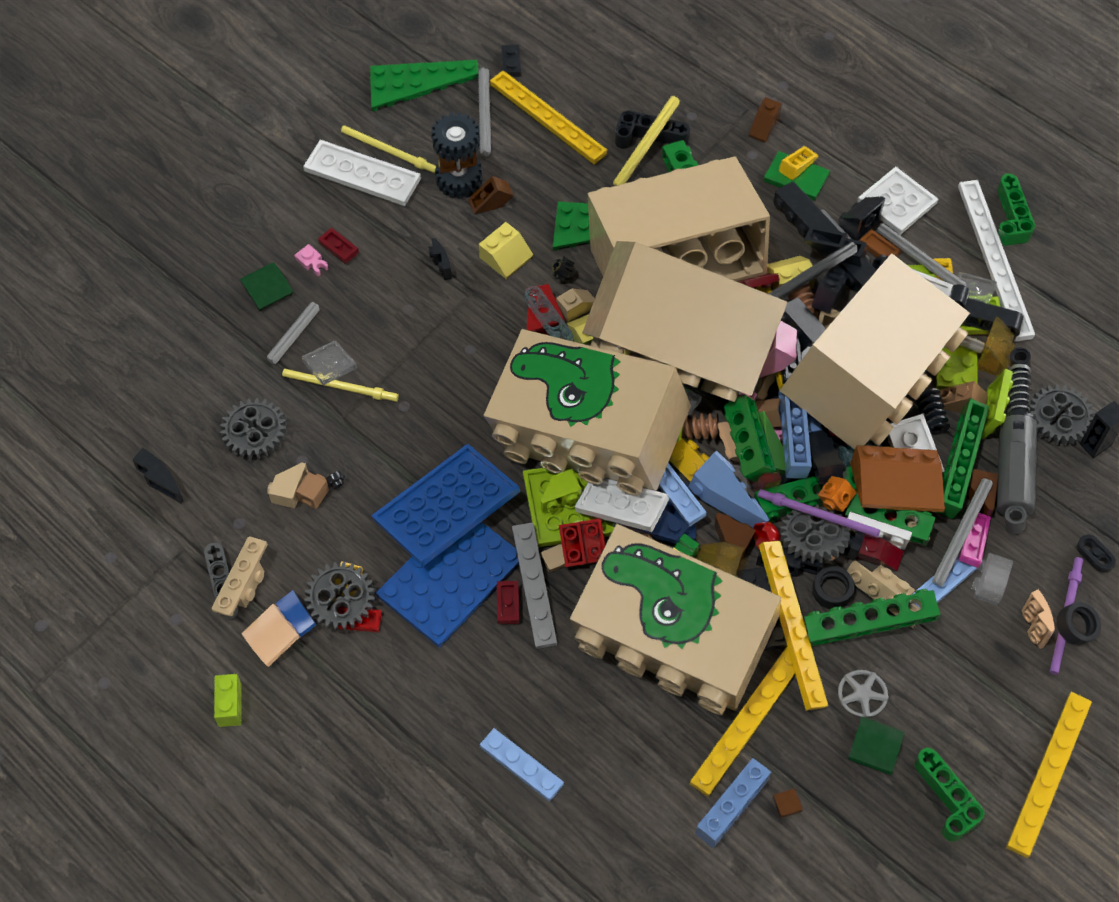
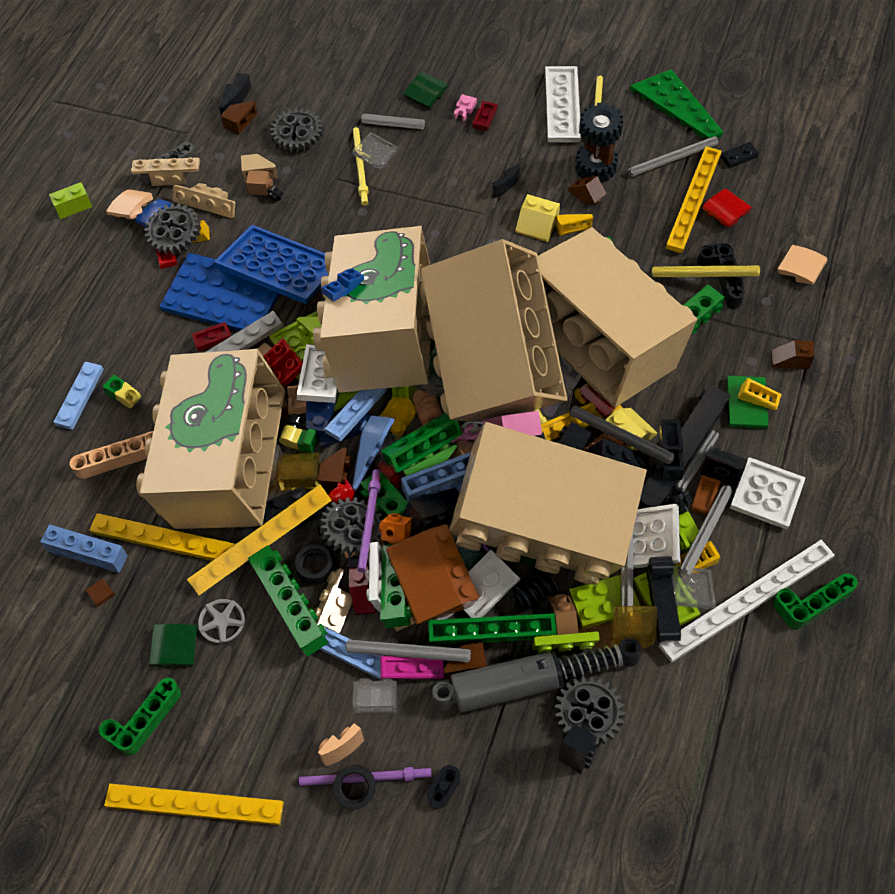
camera: 70 degrees right, 0 degrees up
none -> light nougat beam [70,431,153,479]
none -> leg [103,374,141,408]
none -> tan bracket [172,183,235,218]
none -> reddish brown slope [221,101,258,134]
none -> blue slope [322,268,364,301]
none -> yellow slope [555,214,593,236]
none -> red slope [702,189,752,227]
none -> light nougat slope [778,245,827,285]

